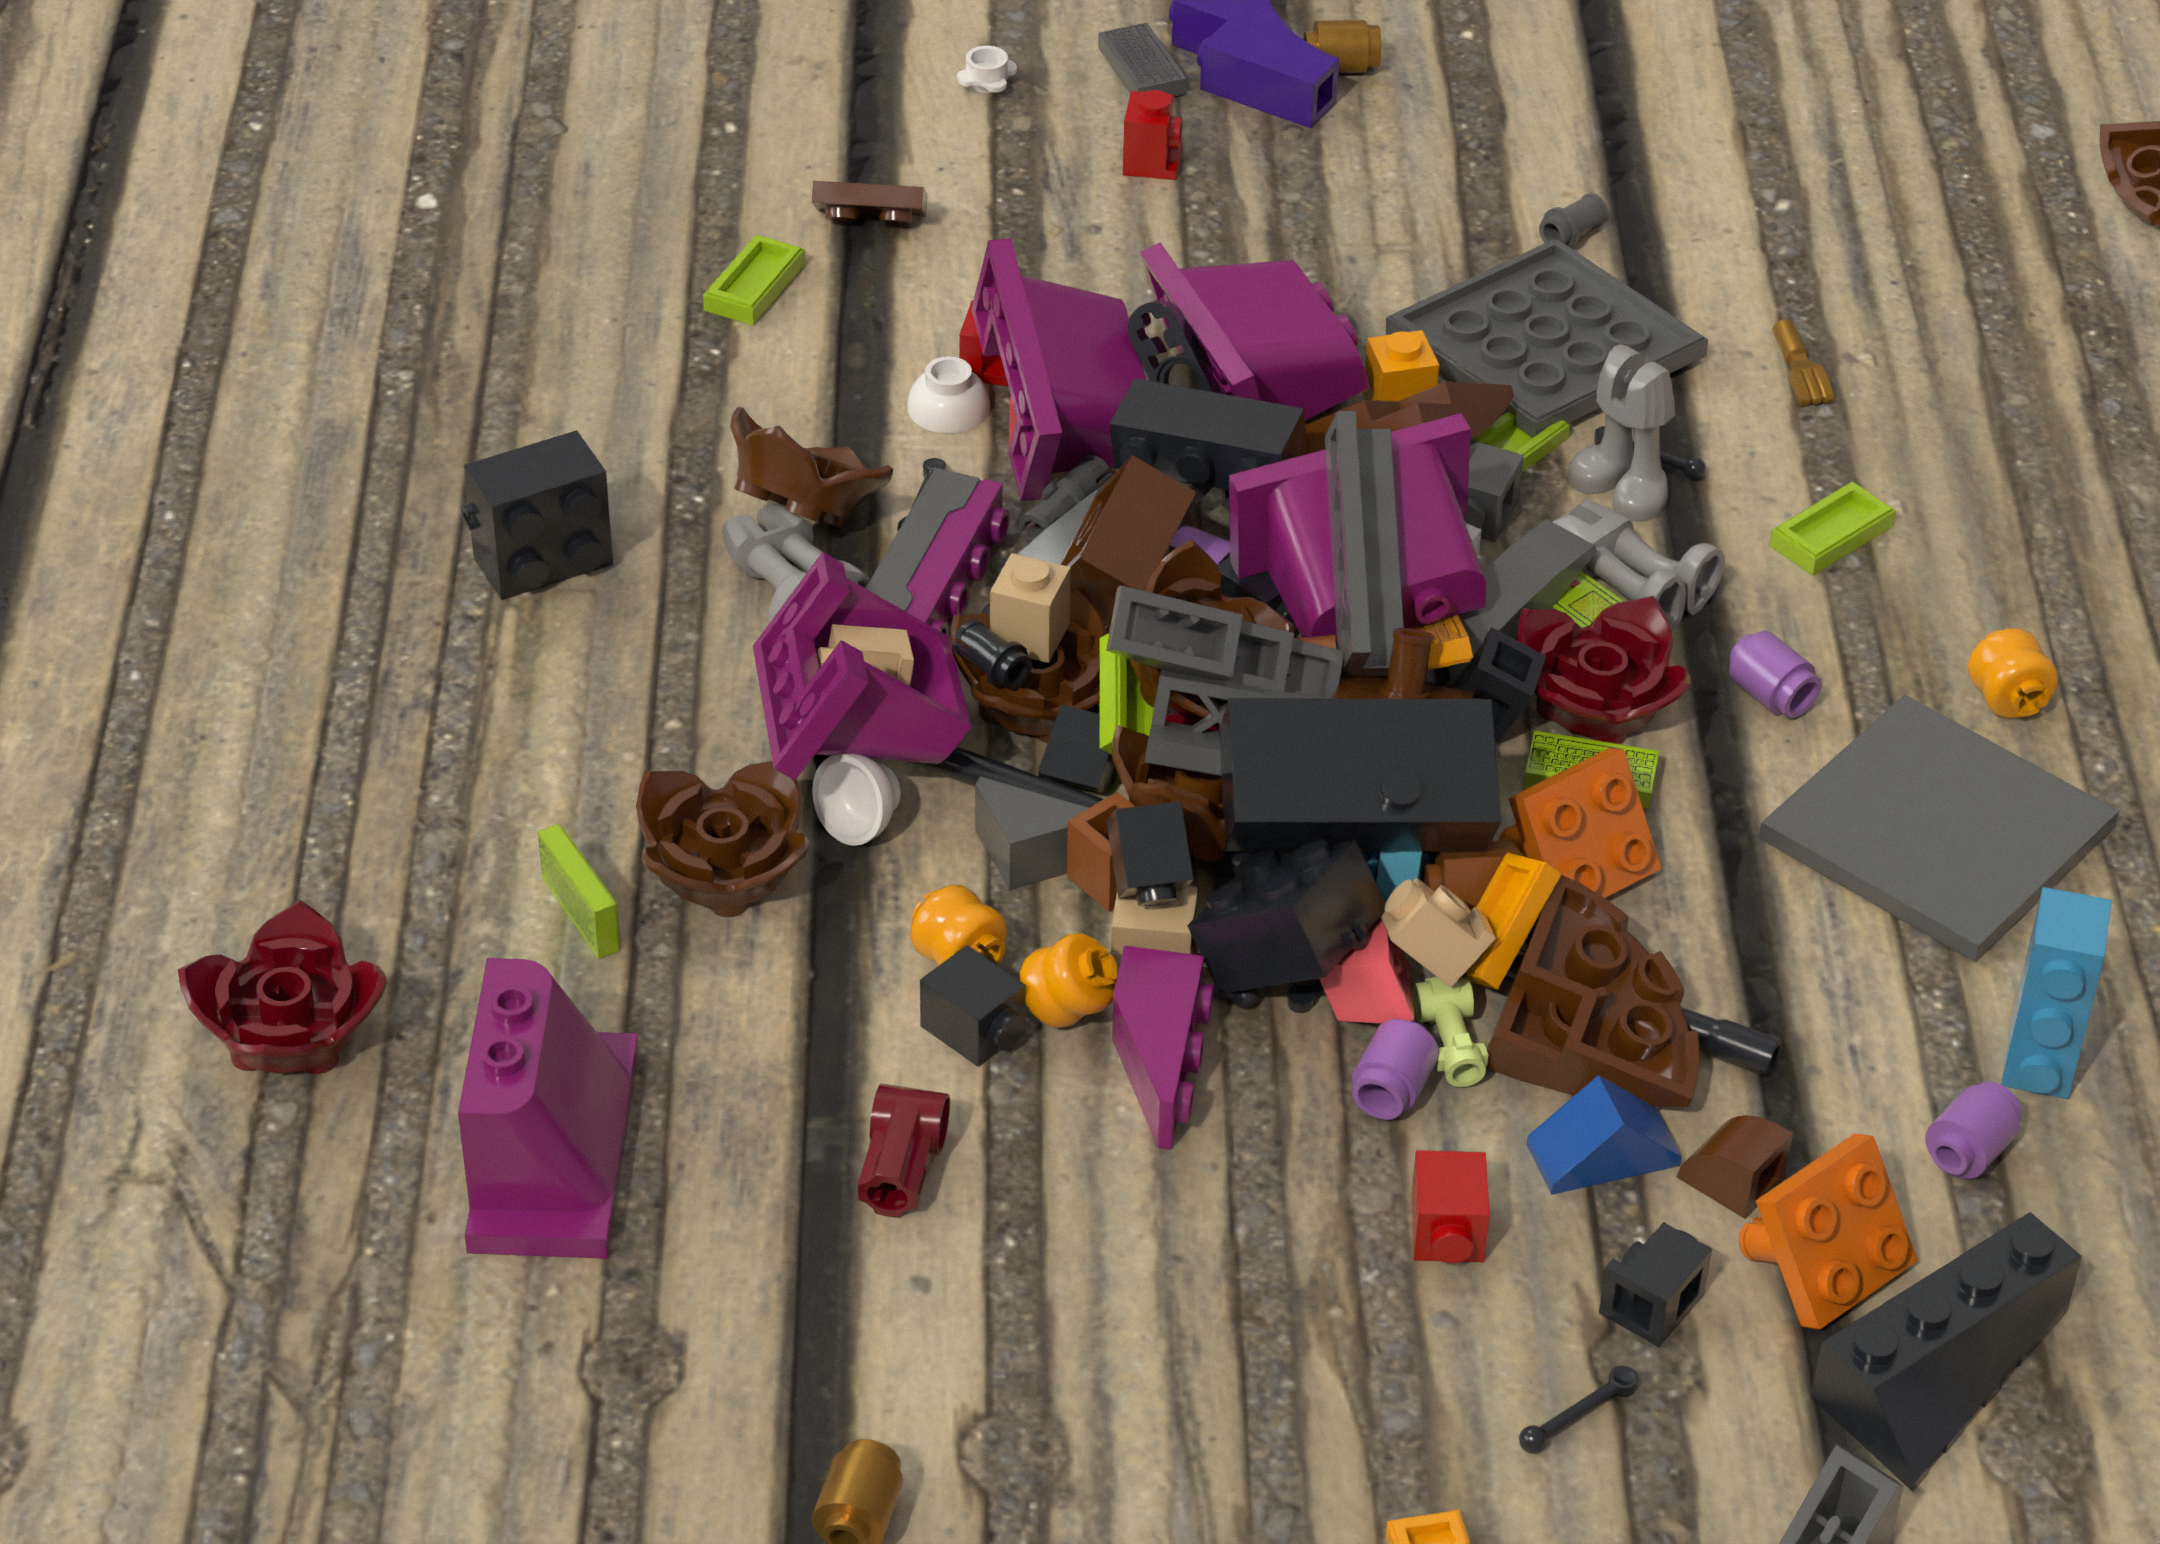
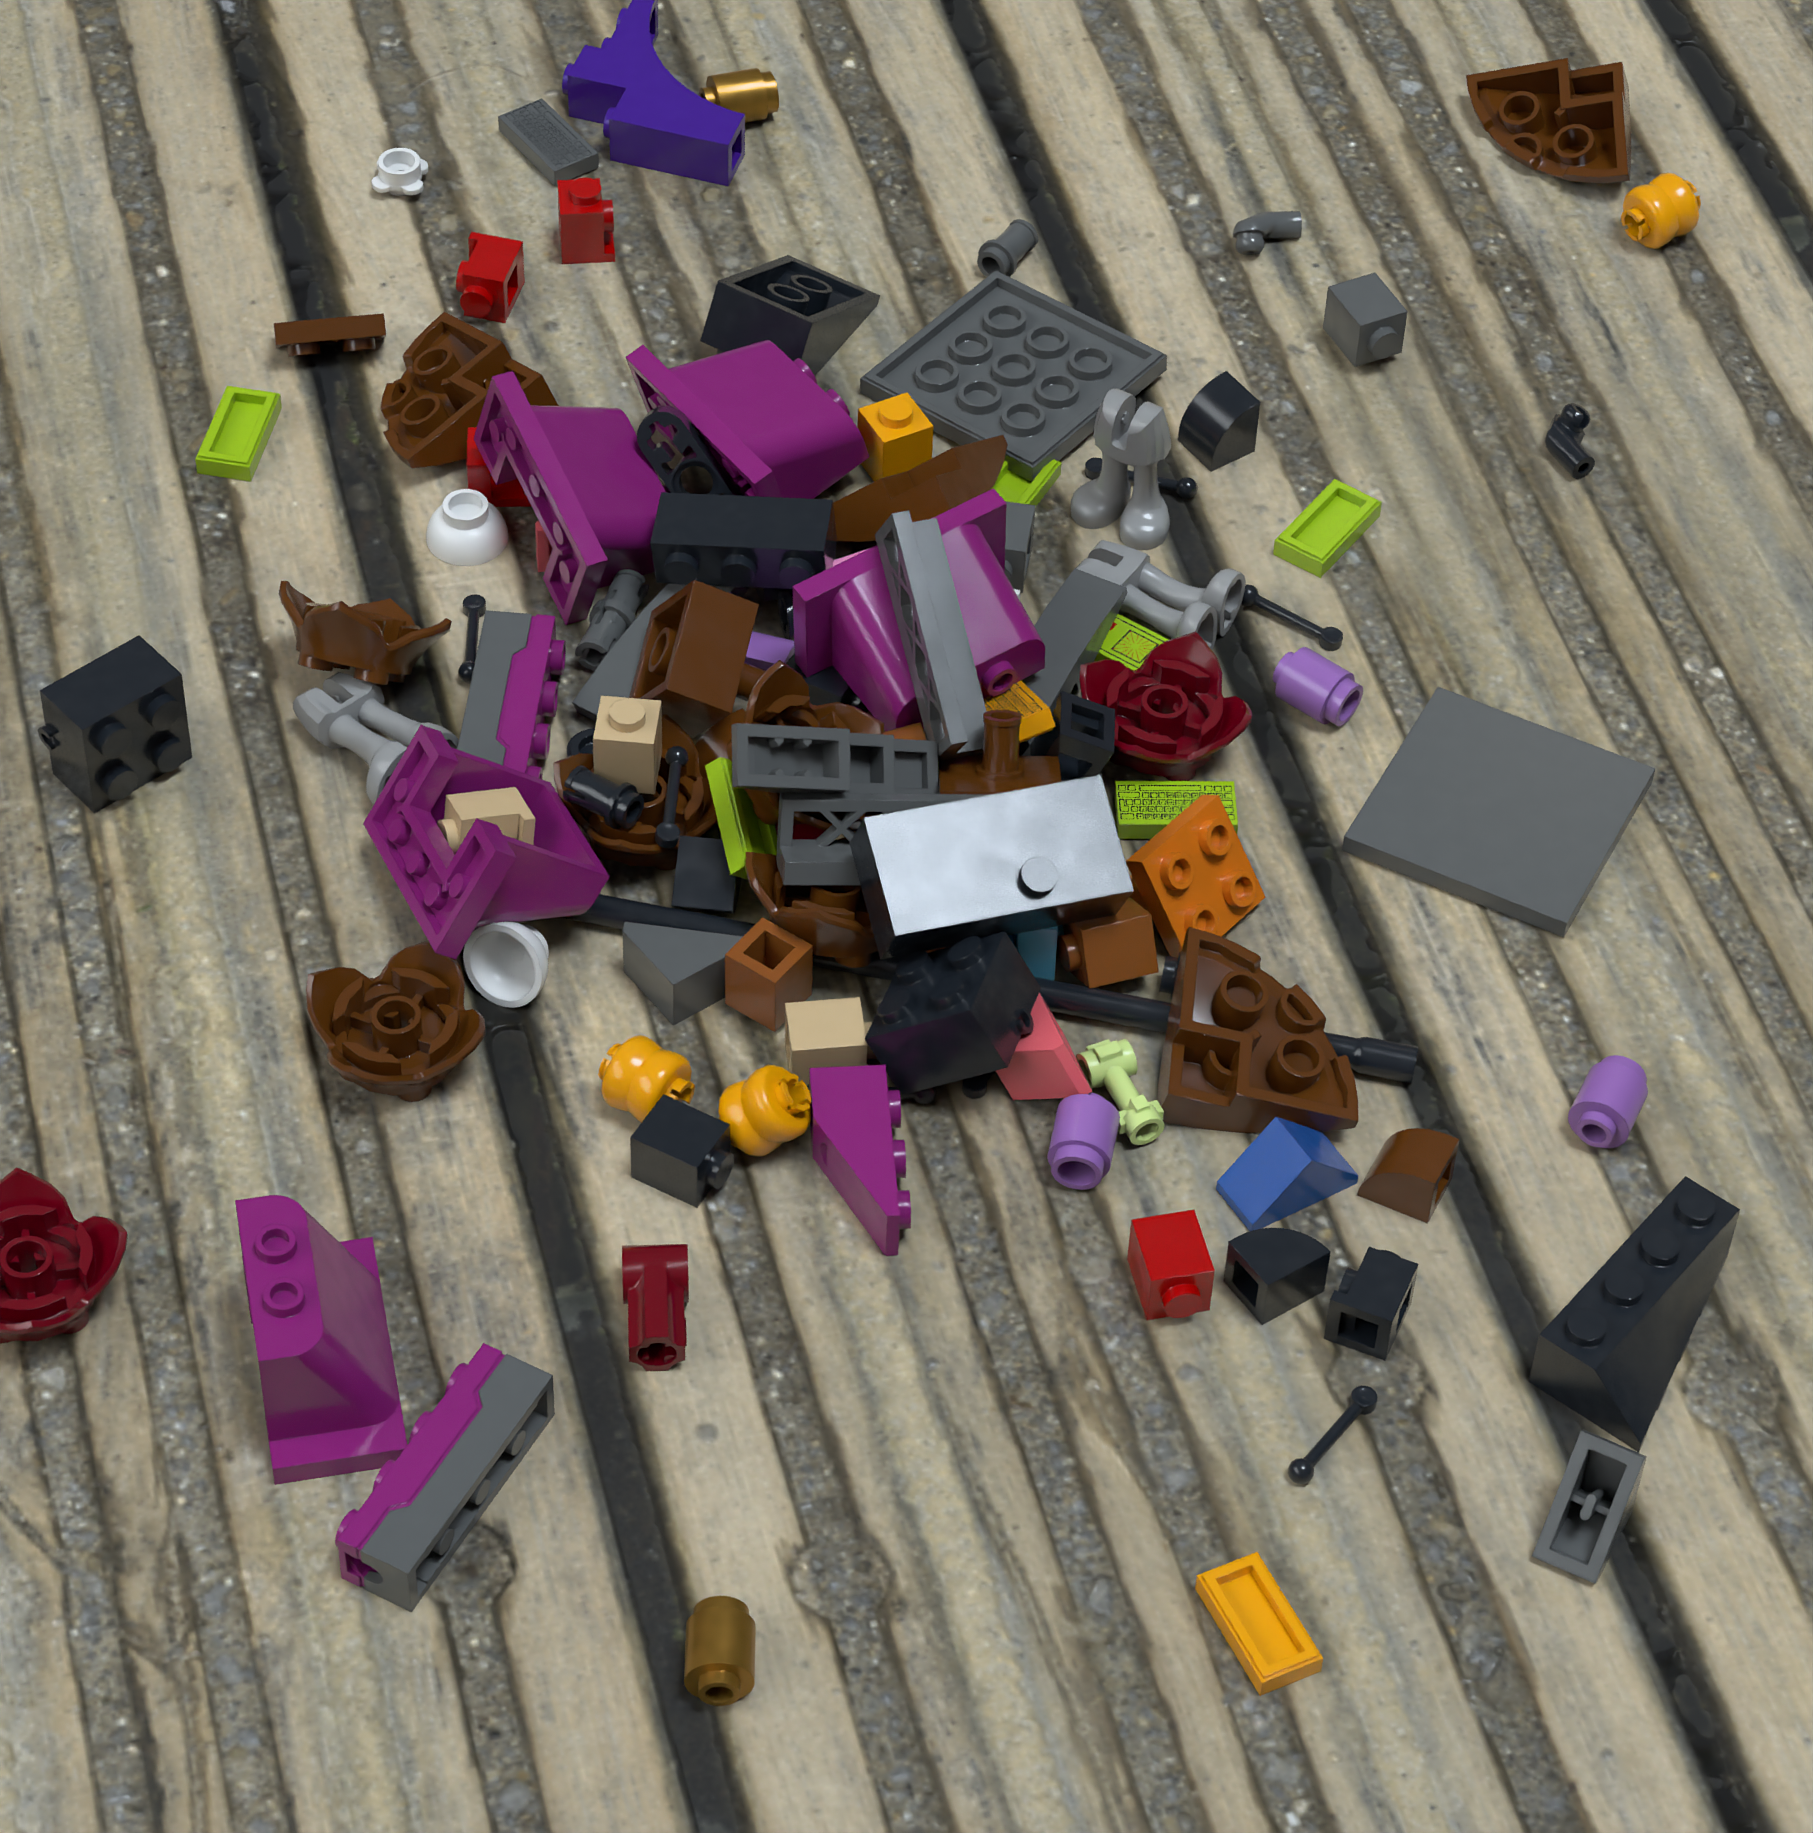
camera: 15 degrees left, 5 degrees up
lime tile [537,824,621,959] -> none
black brick [1106,801,1194,907] -> none
tan brick [1381,877,1496,987] -> none
light orange tile [1460,853,1562,990] -> none
orange plate [1739,1133,1918,1330] -> none
pearl gold piece [1772,319,1834,407] -> none
light orange piece [1968,628,2058,719] -> none
dark azure brick [2001,887,2112,1099] -> none
none -> dark grey piece [335,1343,555,1612]
none -> reddish brown brick [381,312,559,469]
none -> red brick [456,232,525,323]
none -> black hinge [654,746,689,848]
none -> black slope [700,255,880,375]
none -> black brick [1178,371,1260,472]
none -> black brick [1223,1228,1331,1325]
none -> dark grey arm [1233,211,1302,255]
none -> black hinge [1241,584,1343,651]
none -> dark grey brick [1323,272,1408,367]
none -> black arm [1545,403,1595,479]

